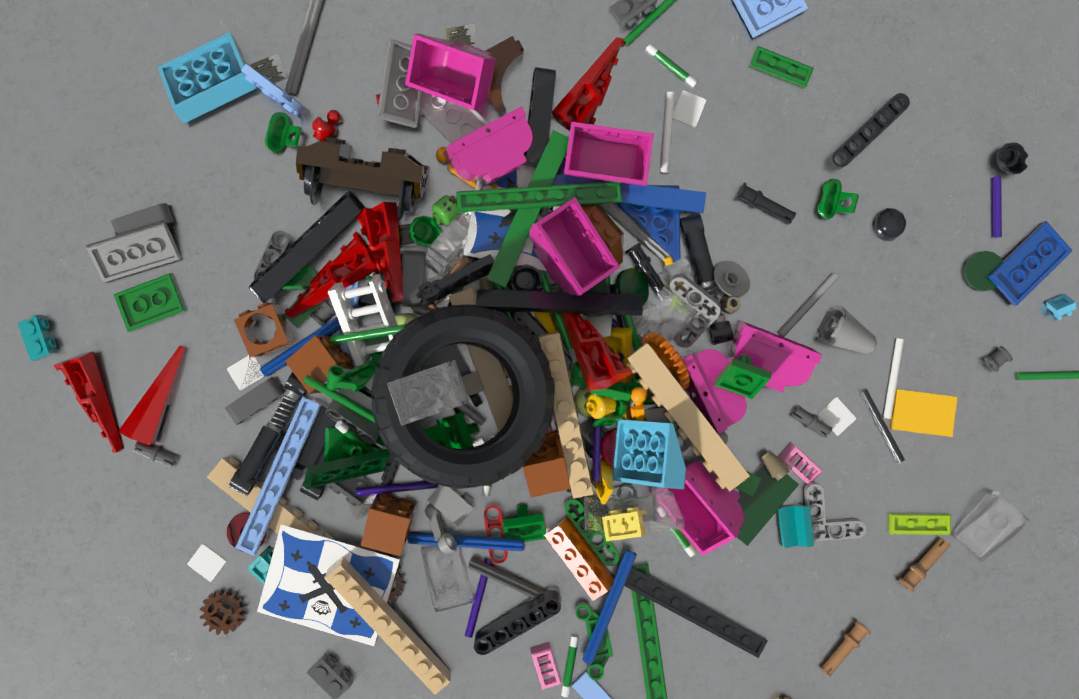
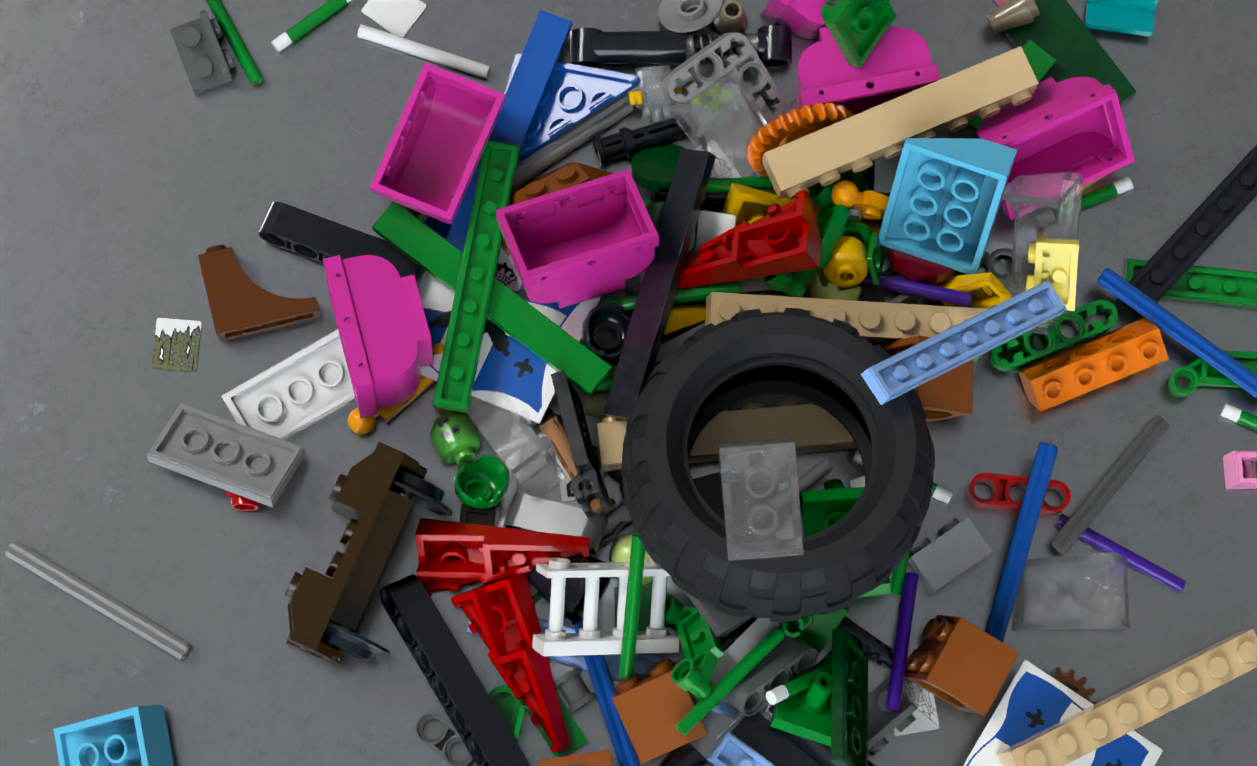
camera: 80 degrees left, 10 degrees down
light blue plate [241,64,310,117] -> none
sticker [251,54,287,83] -> none
green bracket [265,112,302,152] -> none
red animal [312,110,342,141] -> none
dark pink container [405,33,496,110] -> none
light grey piece [425,504,457,554] -> none
black beam [474,590,561,655] -> none
green tile [502,505,547,542] -> none
red wedge [552,37,625,131] -> none
none -> light blue tile [861,280,1067,405]

